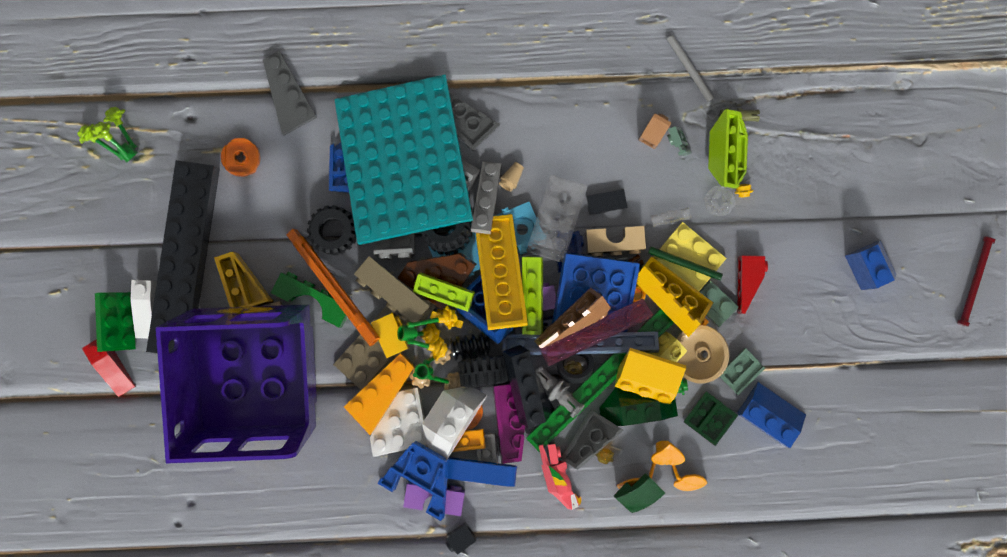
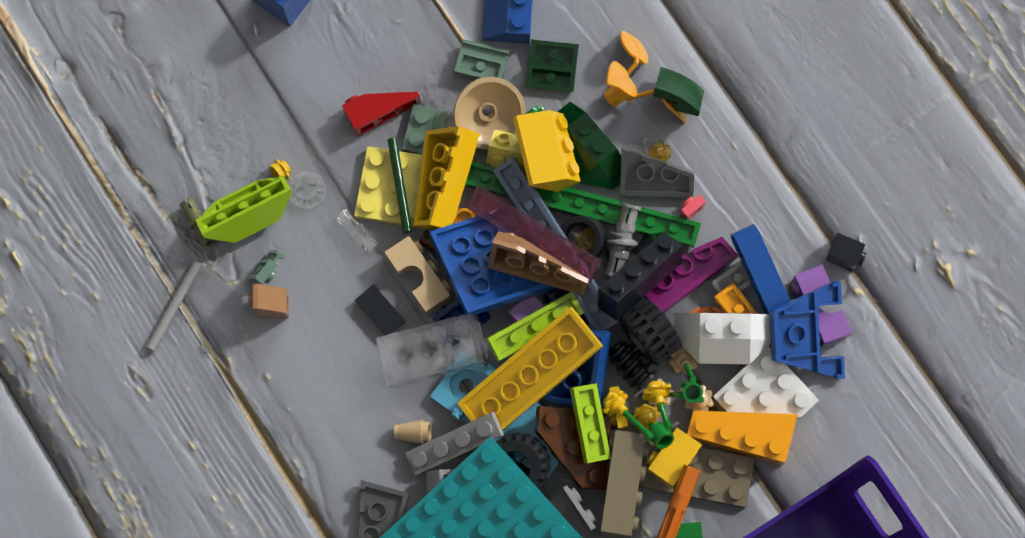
camera: 115 degrees left, 10 degrees down
coral animal [539,445,581,510] -> none

